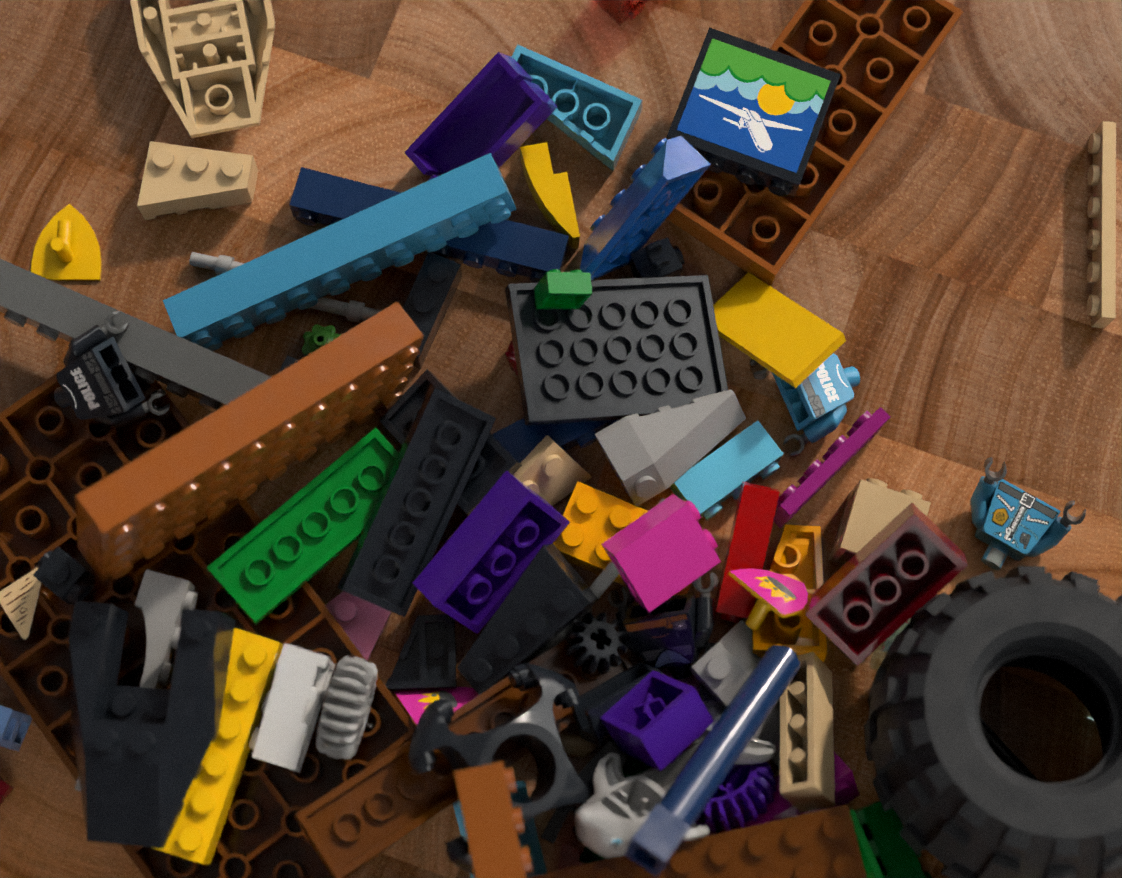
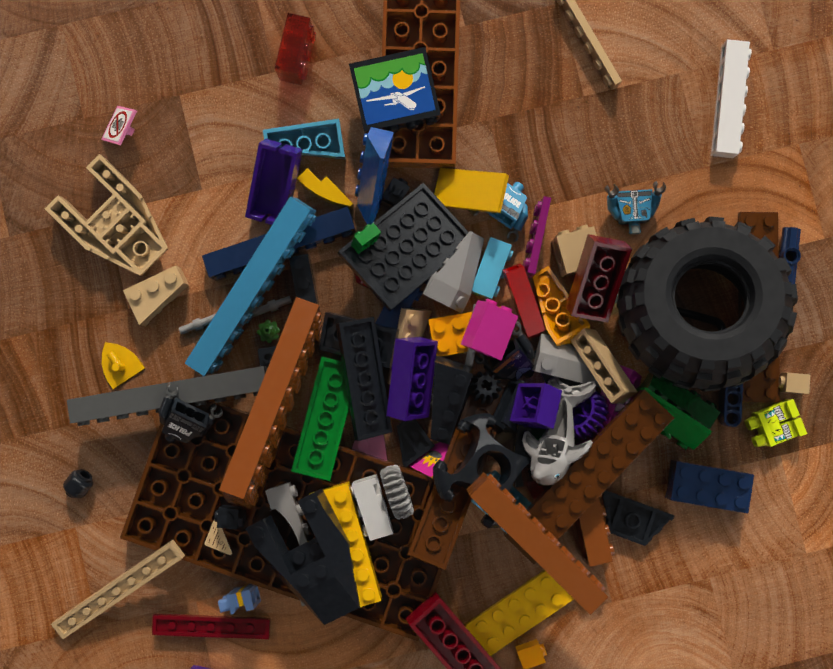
camera: 30 degrees left, 10 degrees up
dark blue brick [625,645,800,878] -> none
shield [728,568,808,630] -> none

